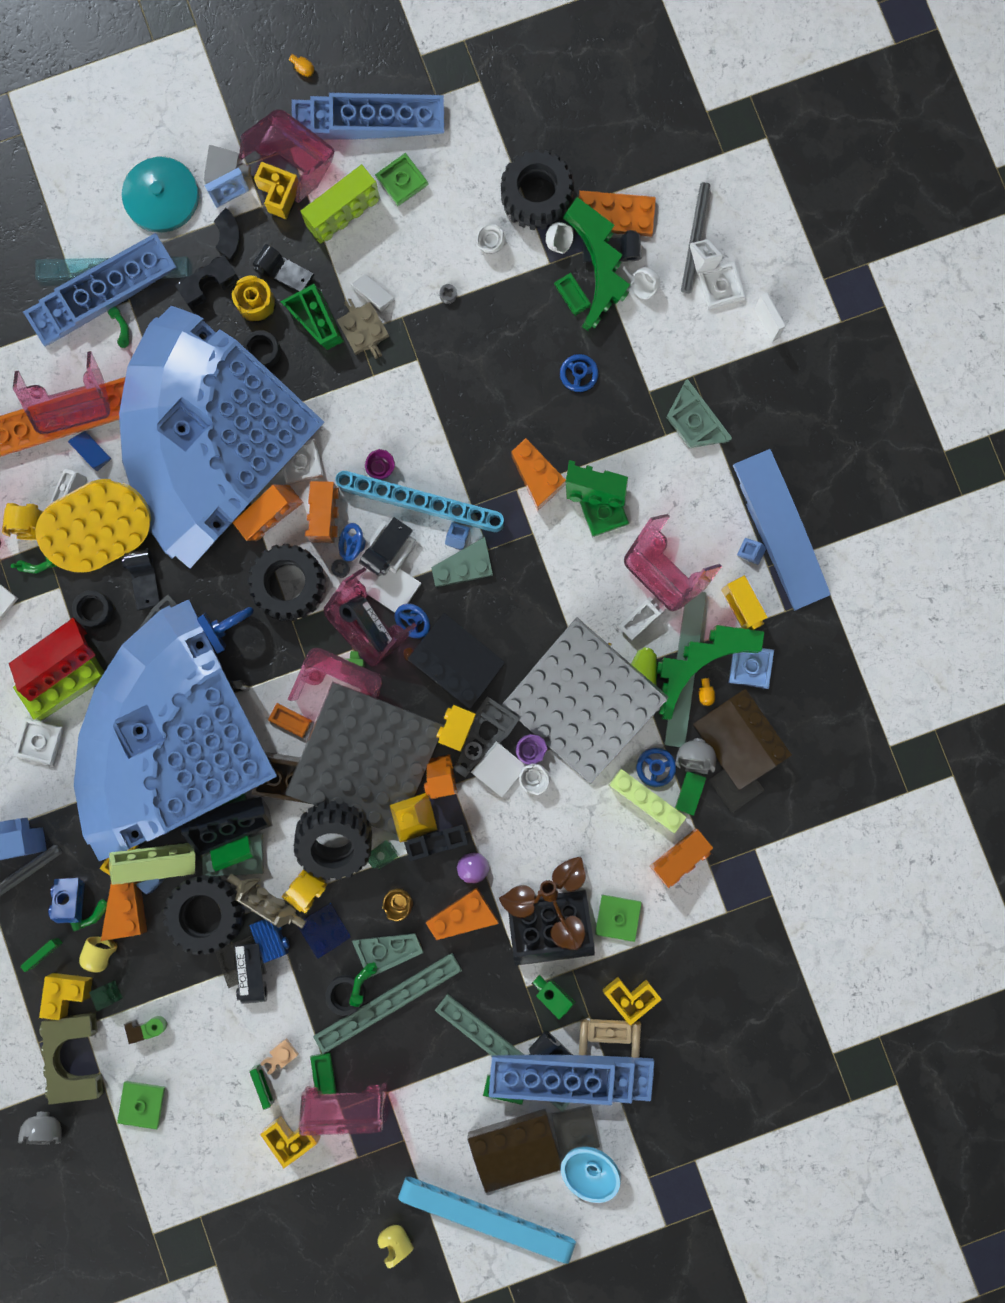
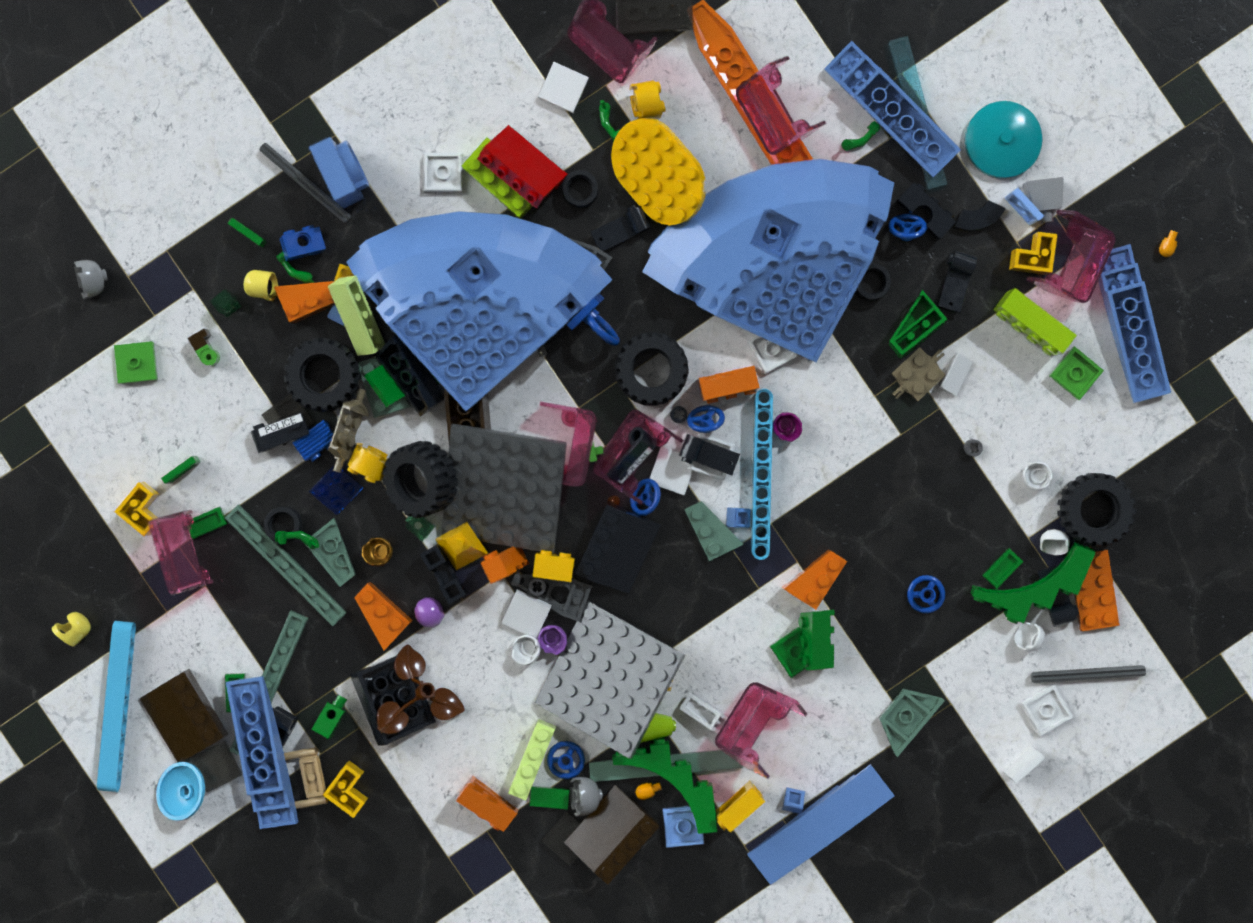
camera: 65 degrees right, 5 degrees up
yellow brick [39,973,93,1020] -> none
olive arch [39,1012,103,1105] -> none
white slope [50,469,87,504] -> none
blue slope [68,431,112,472] -> none
yellow brick [232,275,275,321] -> none
orange wedge [232,484,303,541] -> none
light nougat plate [261,1038,299,1075] -> none
orange tile [268,703,312,738] -> none
bright green plate [595,894,641,942] -> none
white slope [690,239,722,273] -> none
none -> blue piece [888,214,927,241]

